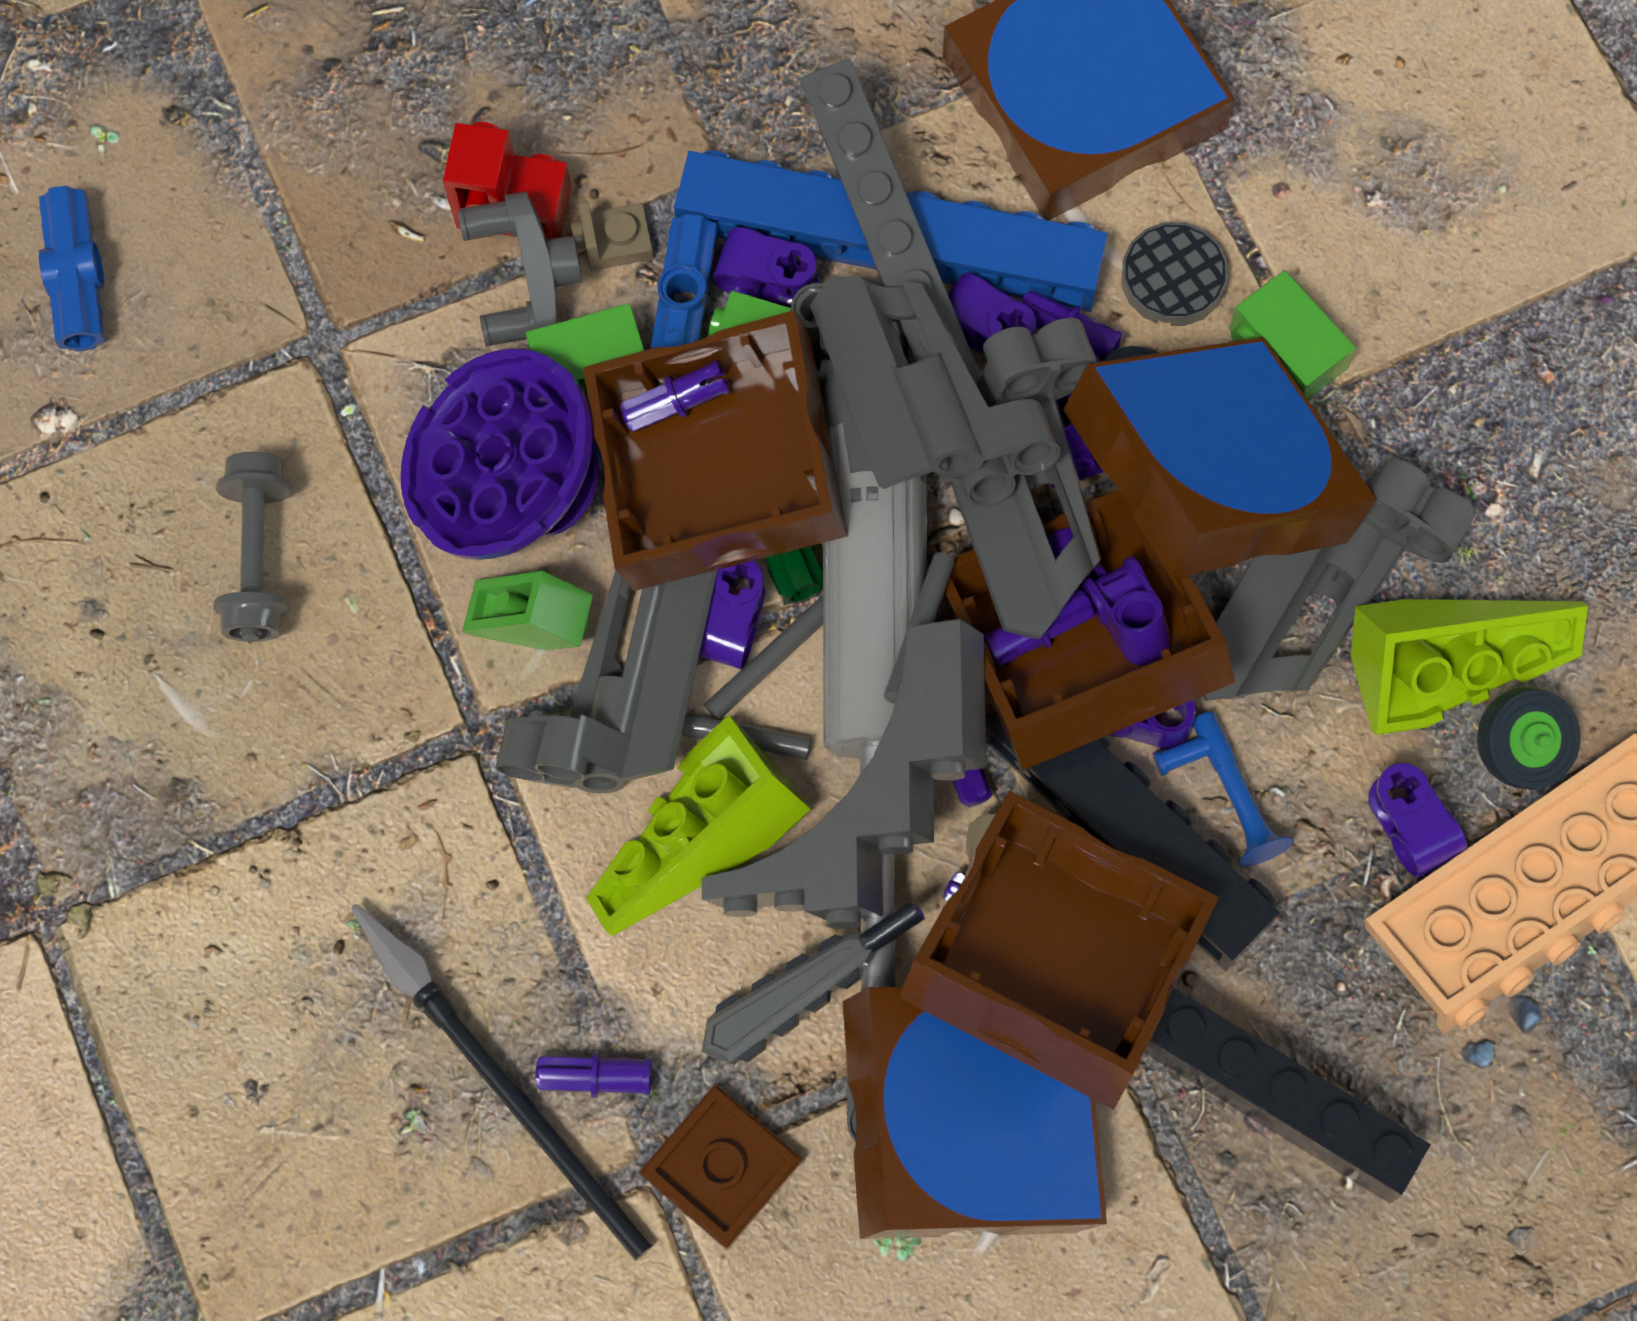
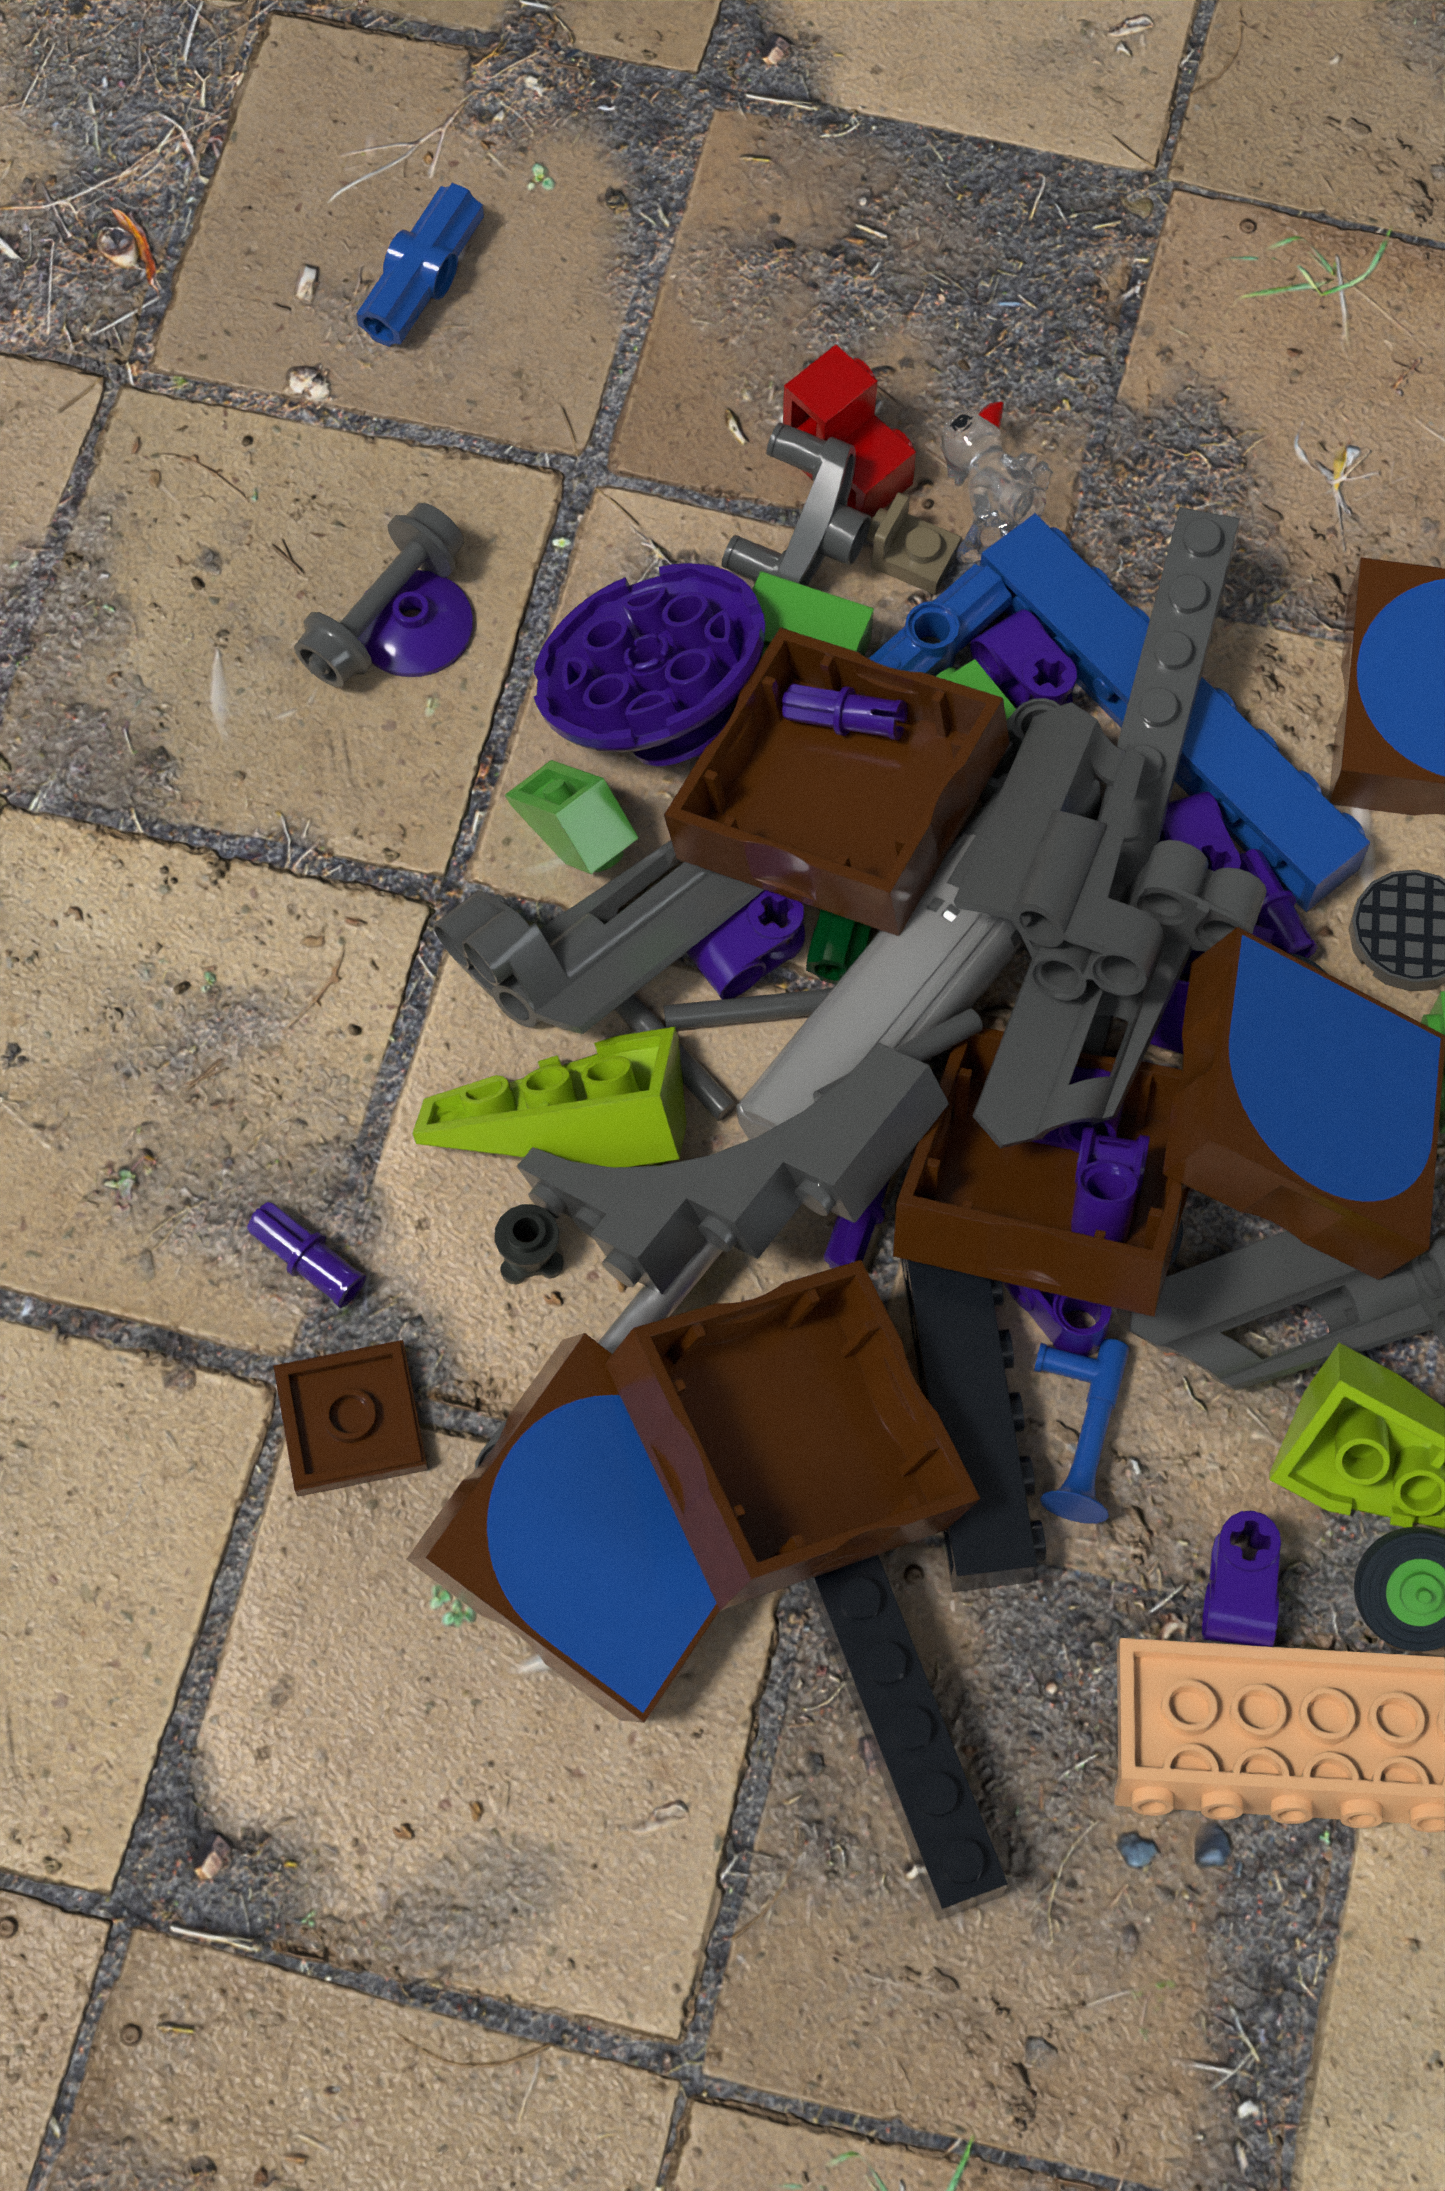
camera: 35 degrees right, 5 degrees down
black piece [352,904,653,1261] -> none
dark grey sword [701,900,925,1065] -> none
dark purple axle [984,590,1095,668] -> none
none -> dark purple dish [358,570,473,677]
none -> pearl dark grey brick [495,1204,564,1285]
none -> clear animal [940,402,1053,564]

